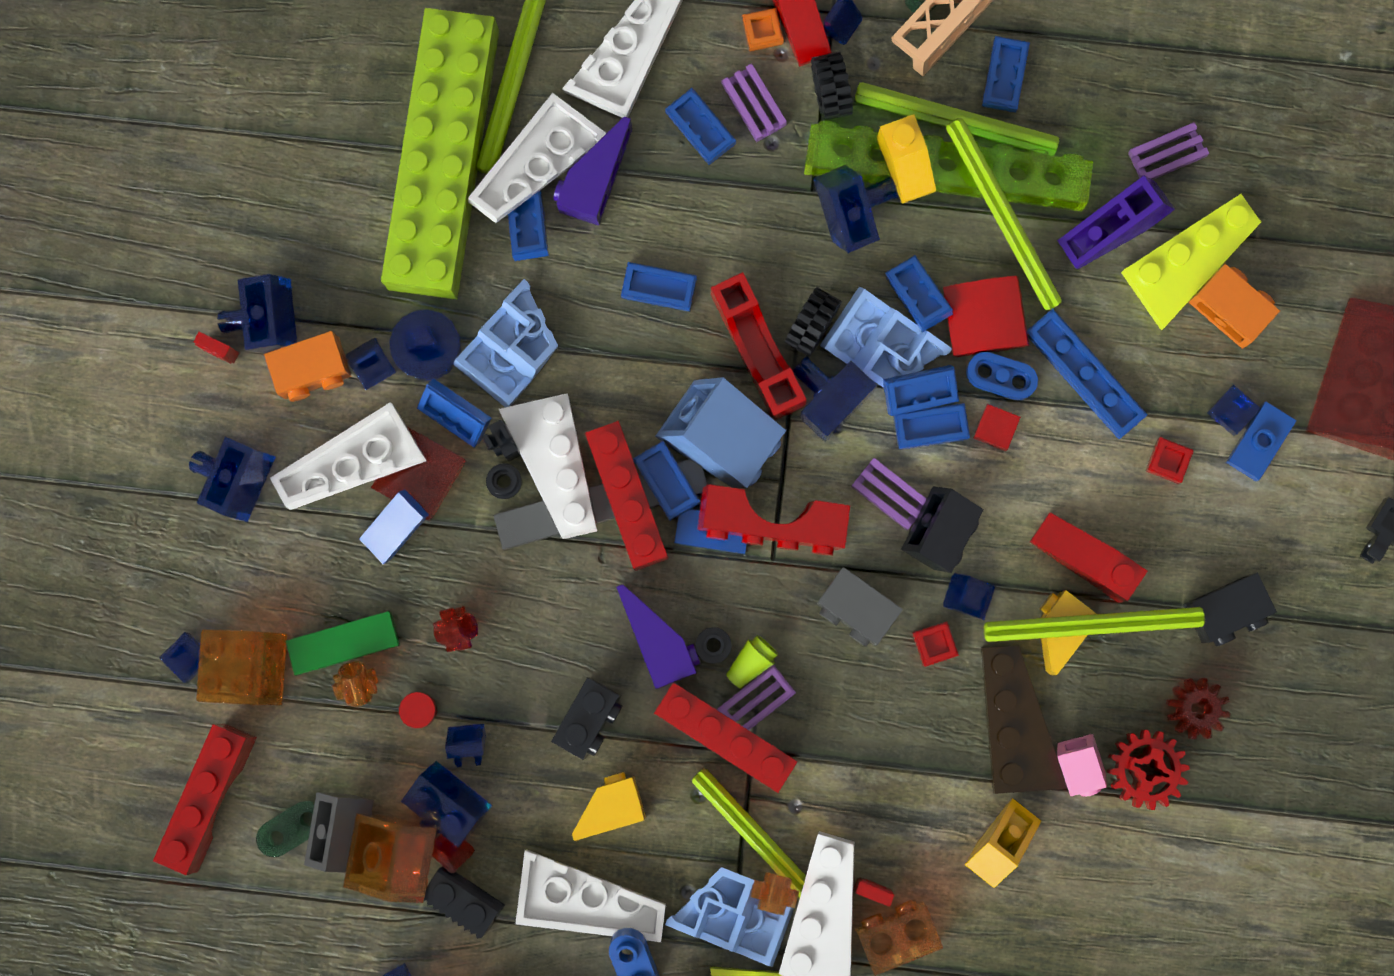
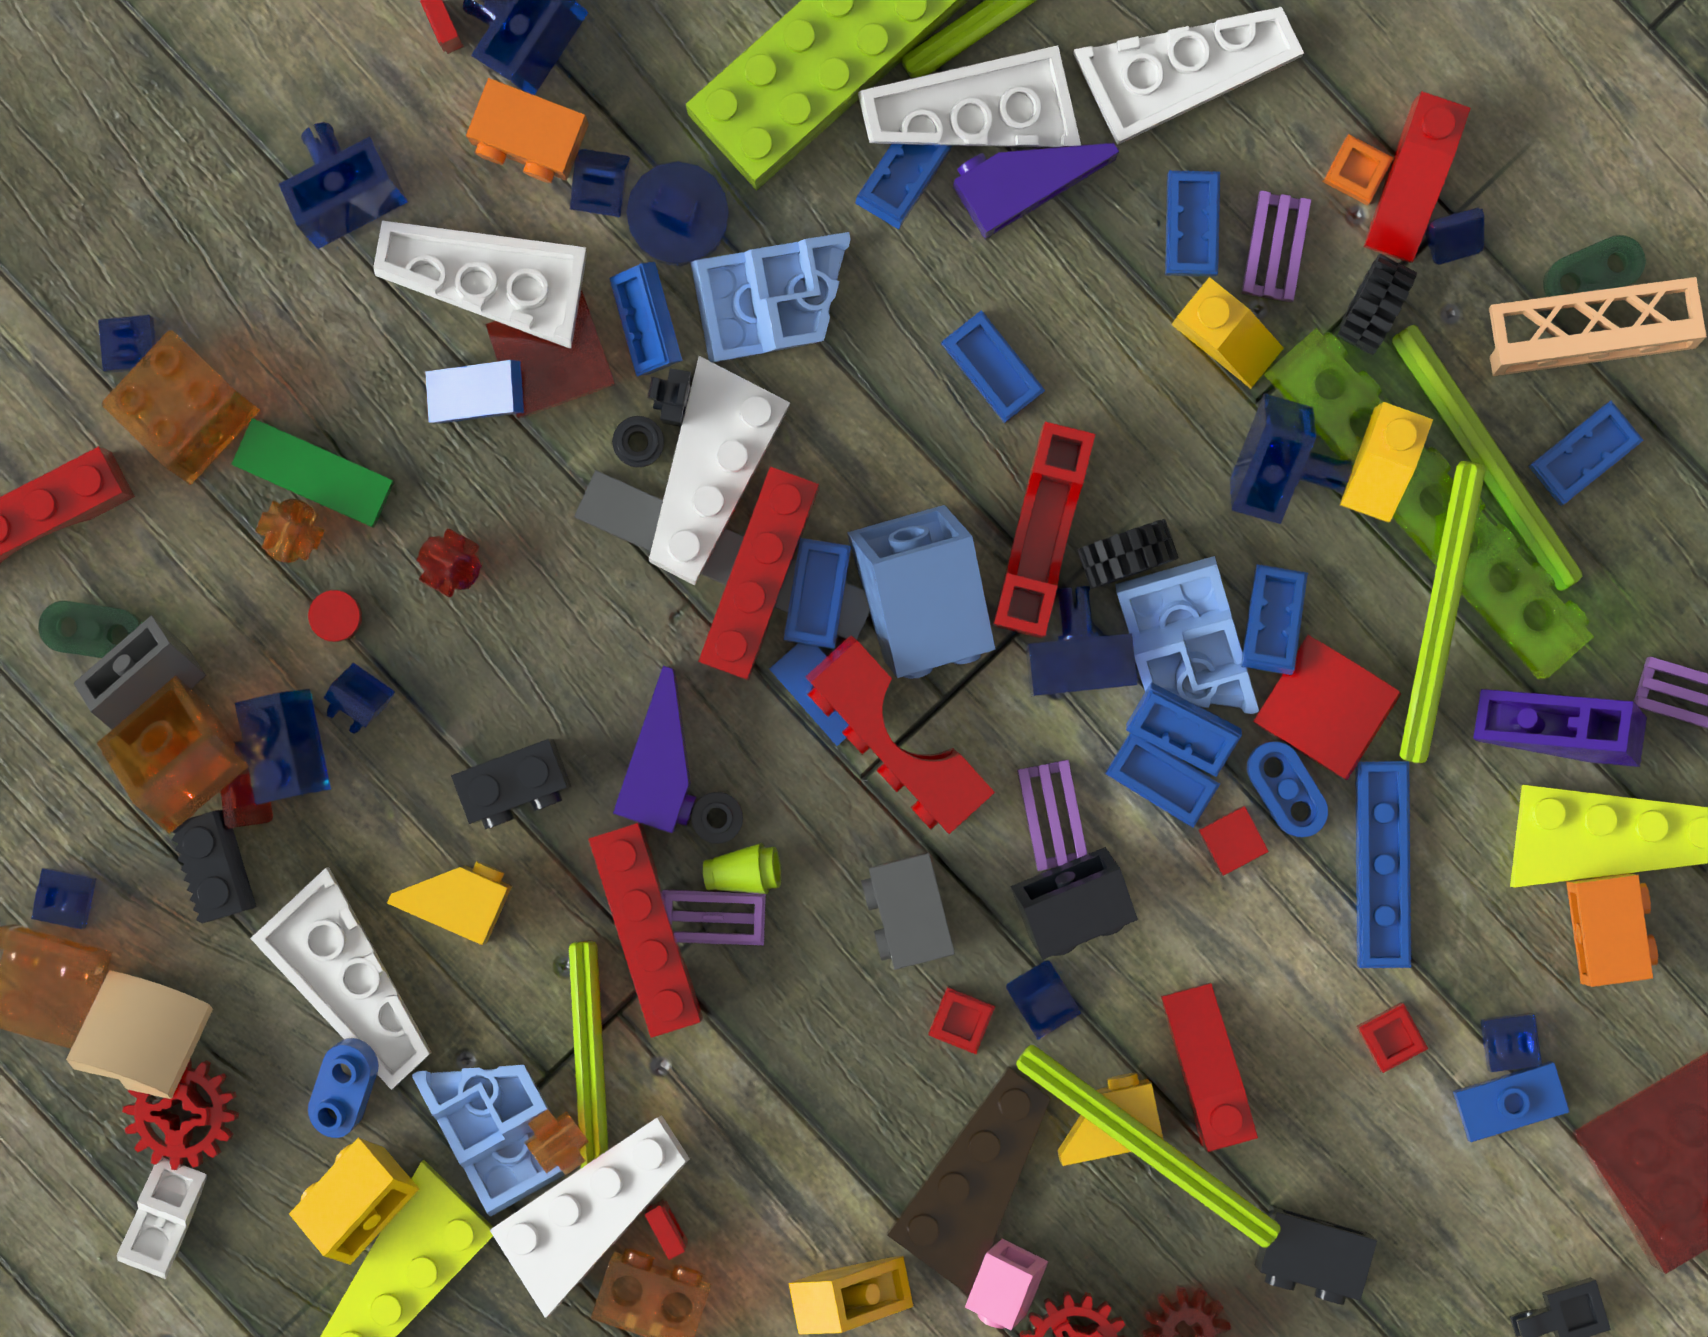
camera: 30 degrees right, 5 degrees up
none -> yellow slope [1171,277,1284,389]

